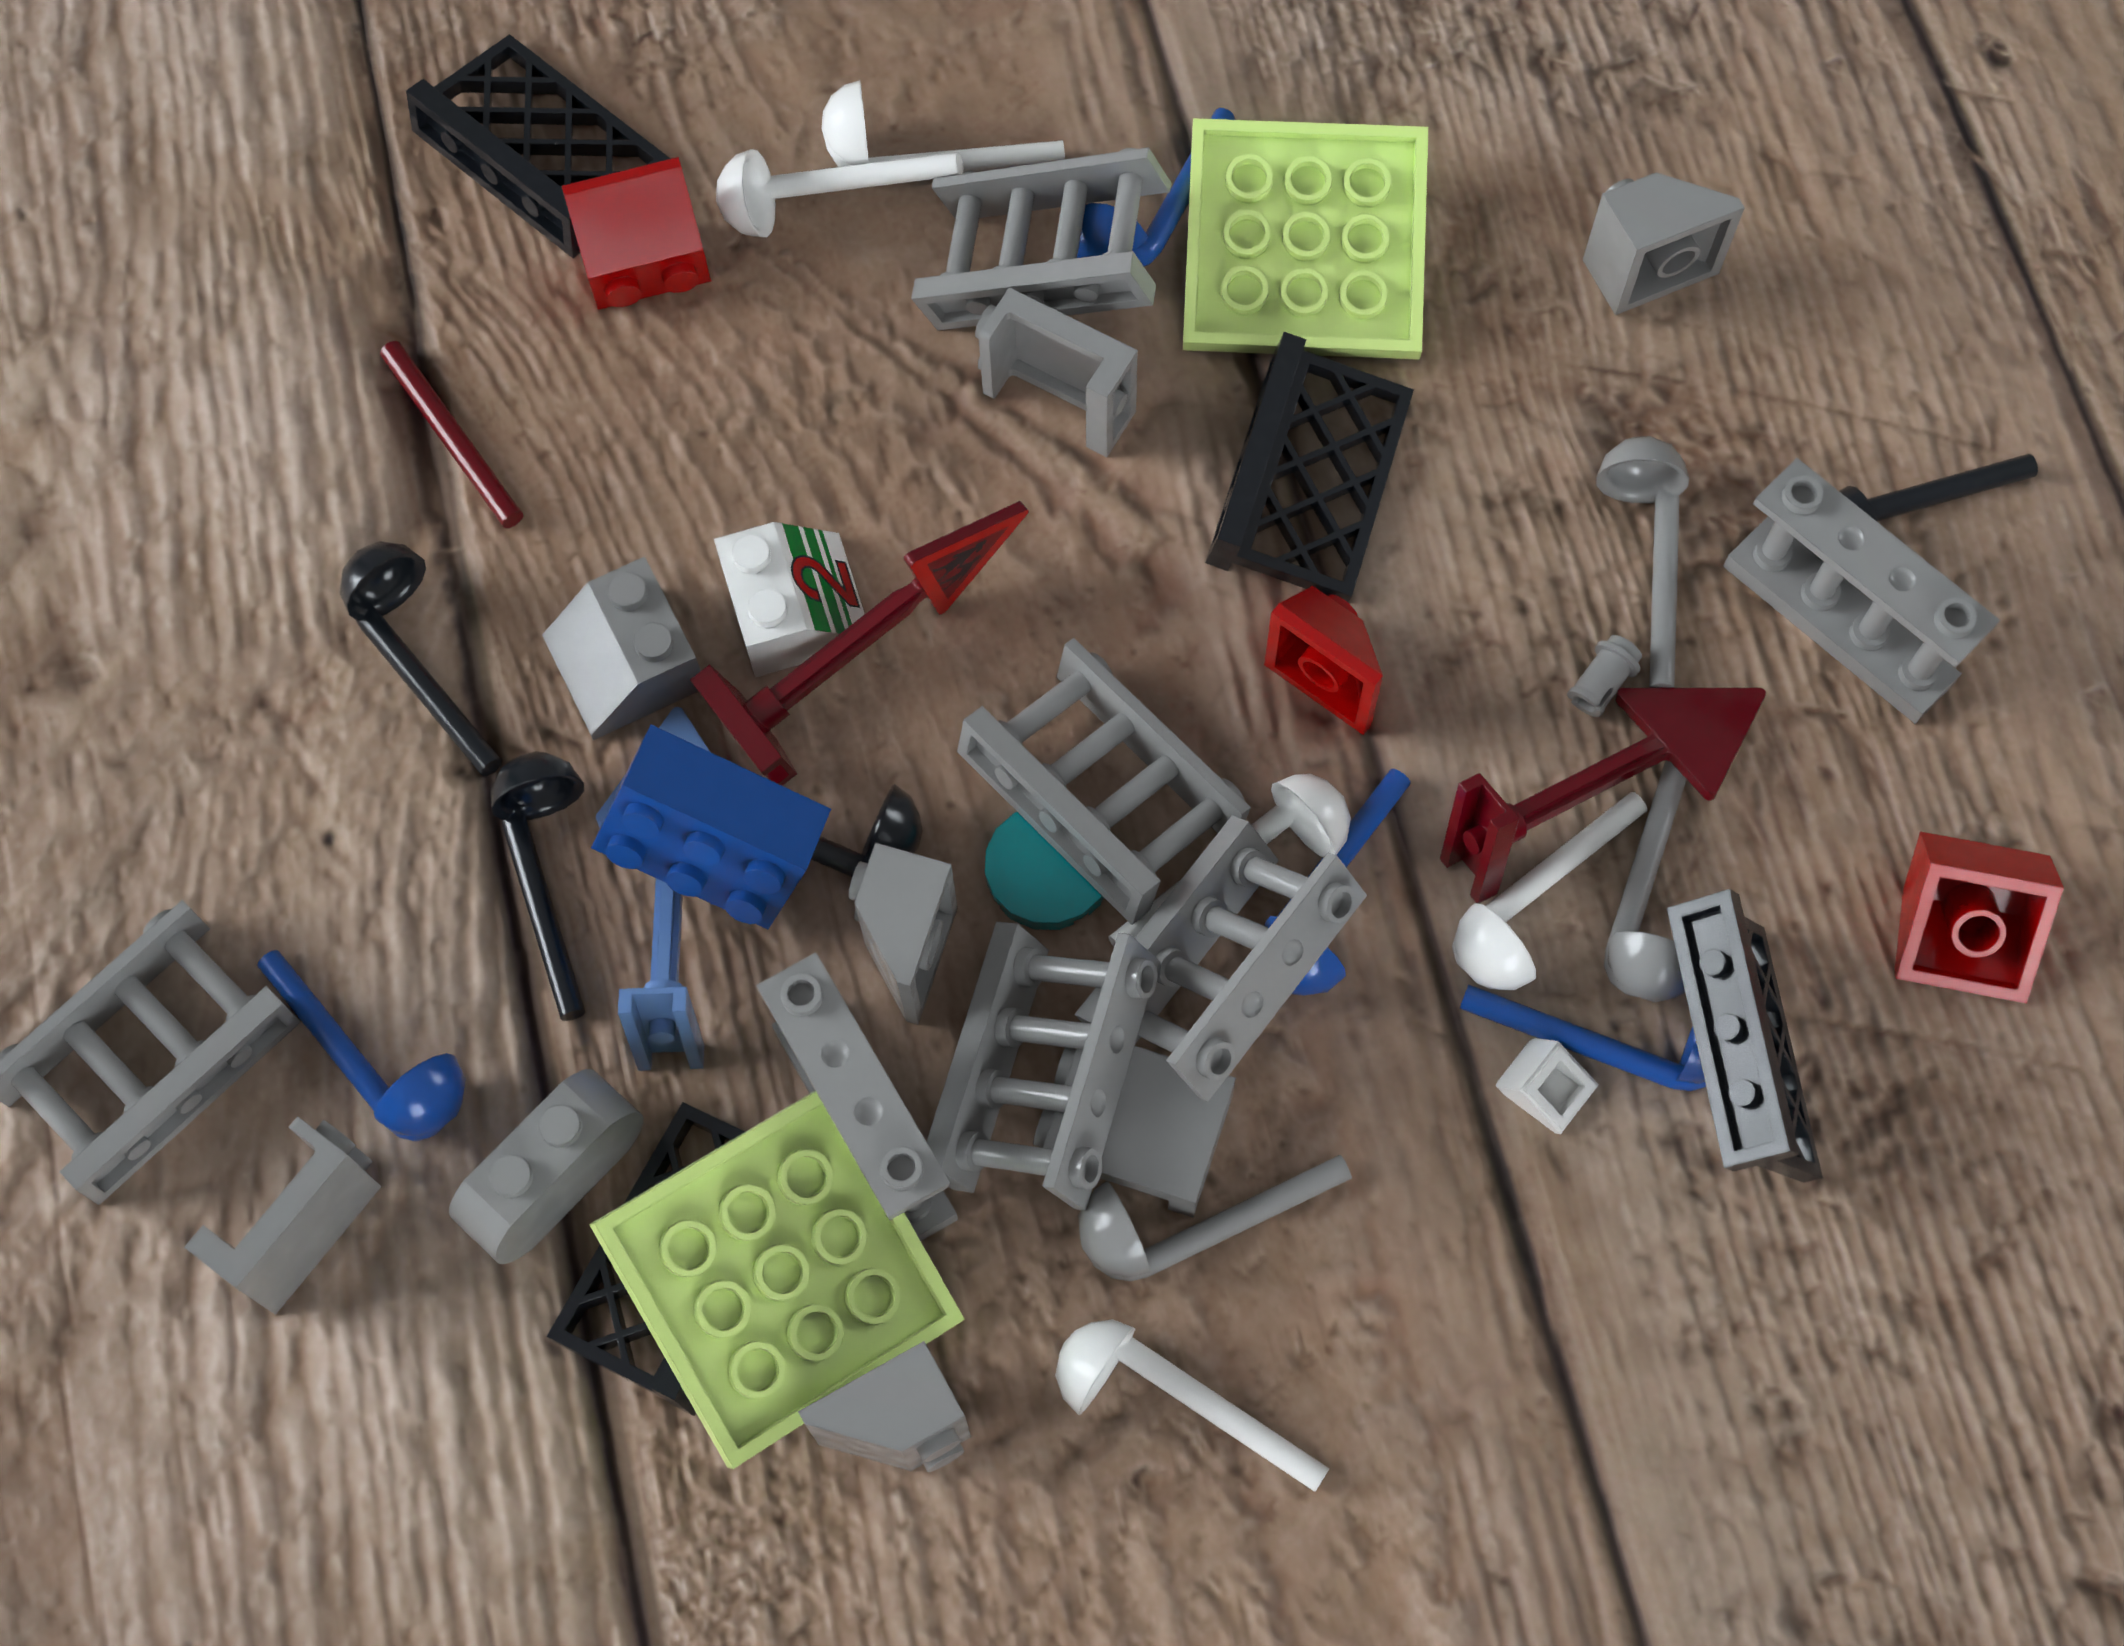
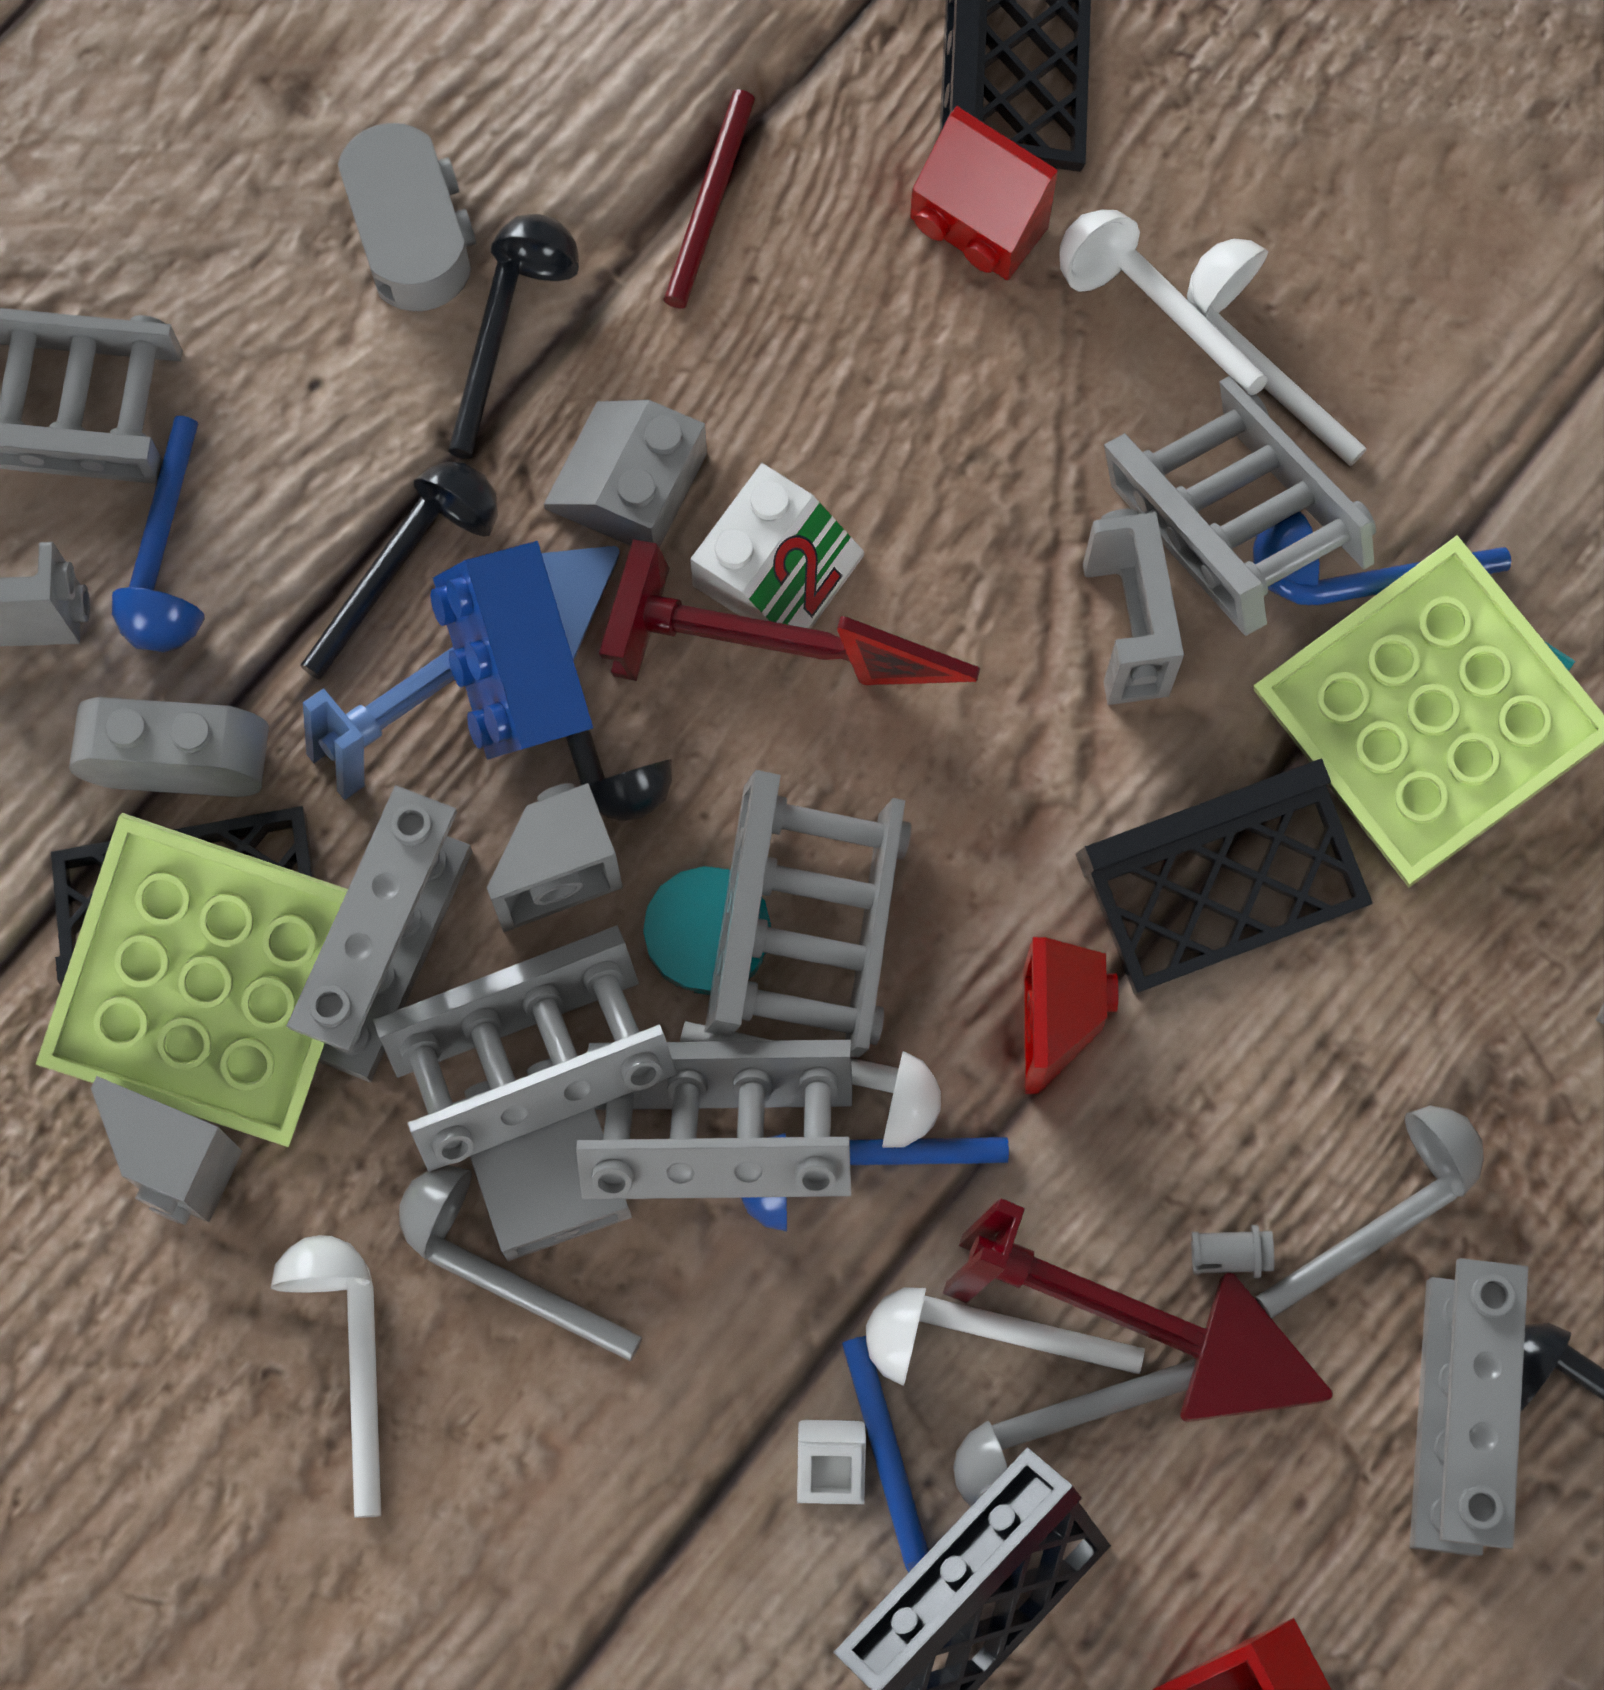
camera: 50 degrees right, 5 degrees up
none -> light grey brick [338,123,476,311]

